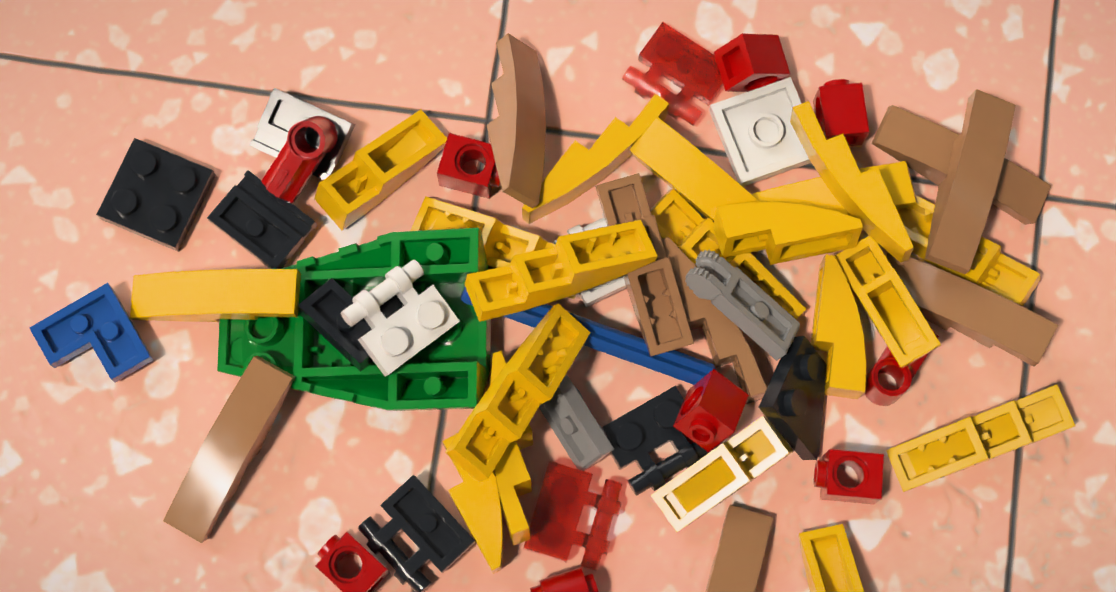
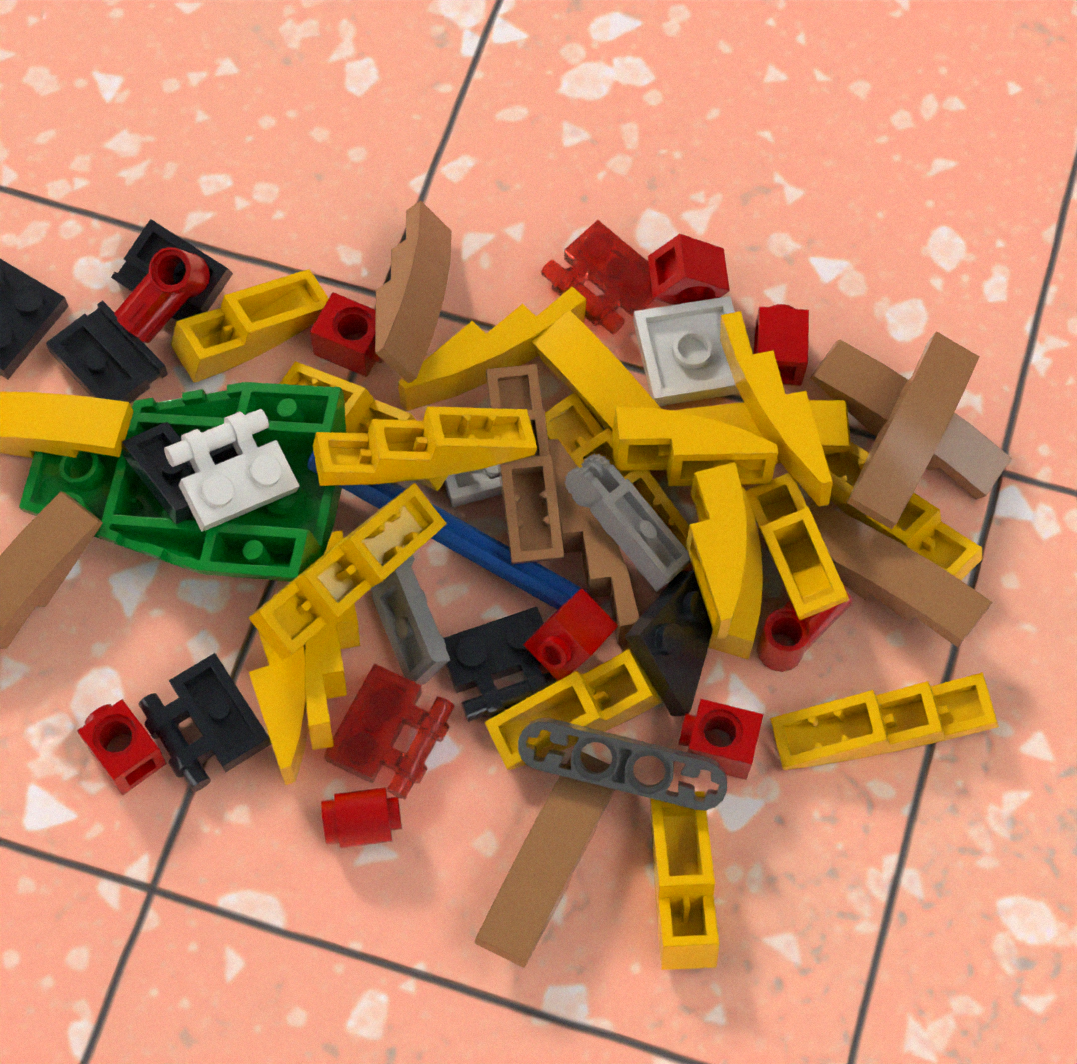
camera: 10 degrees right, 10 degrees down
none -> dark grey beam [518,718,727,810]
none -> yellow slope [686,462,747,640]

